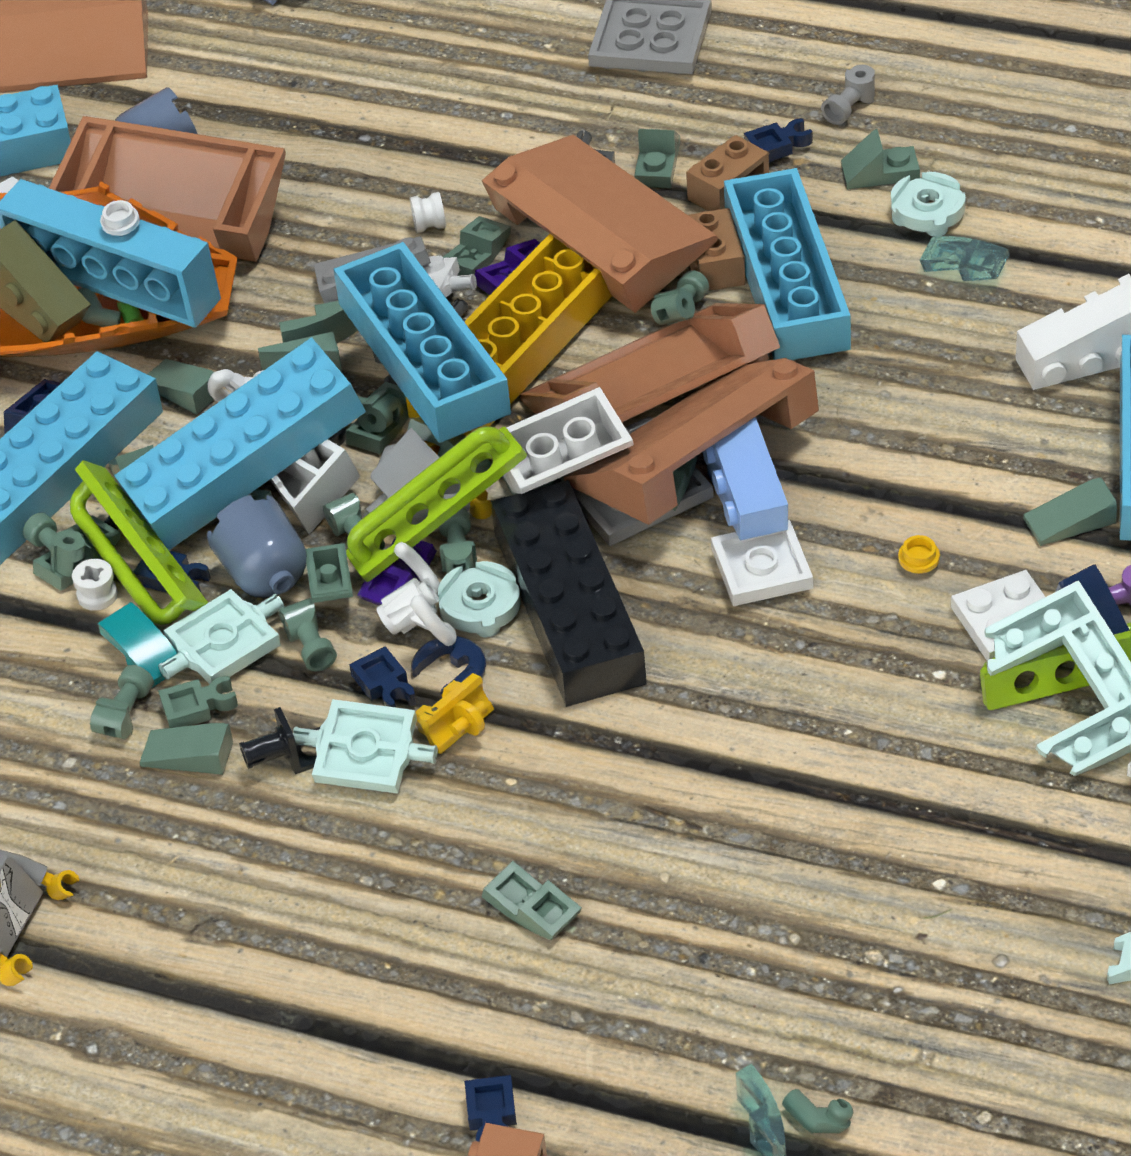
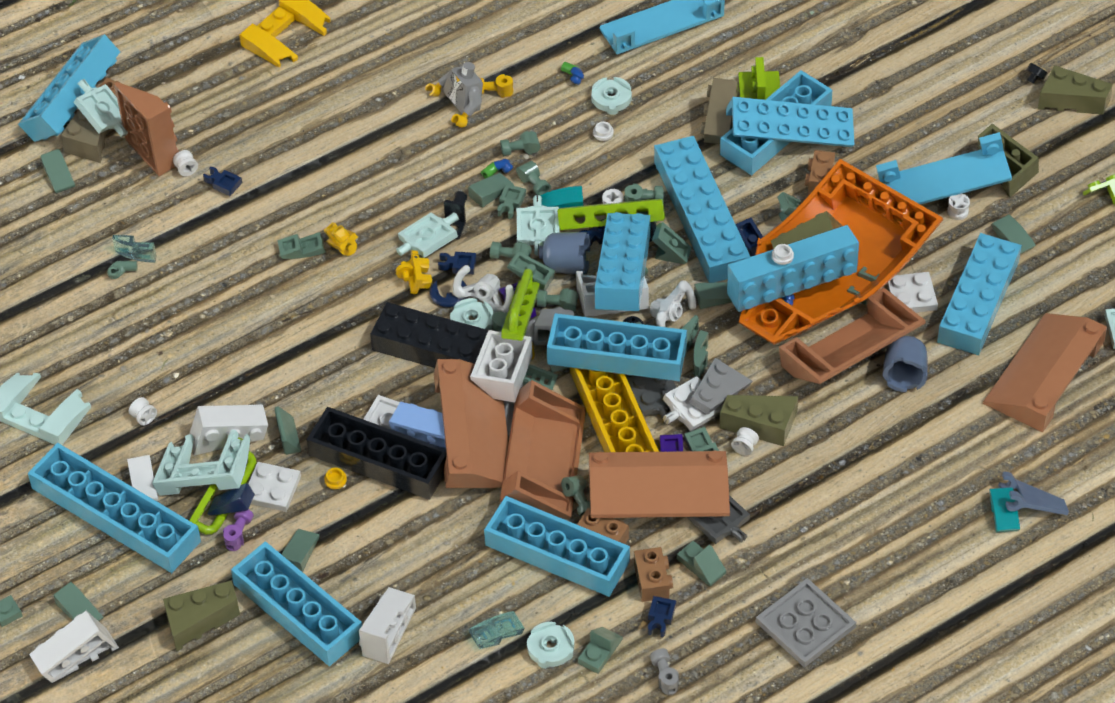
camera: 125 degrees right, 5 degrees up
none -> white wheel [129,397,157,426]
none -> white wedge [189,405,268,455]
none -> sand green slope [274,406,301,455]
none -> black brick [306,406,447,500]
none -> yellow hips [323,222,358,256]
none -> arm [481,159,513,179]
none -> sand green leg [500,131,541,157]
none -> olive wedge [720,395,799,446]

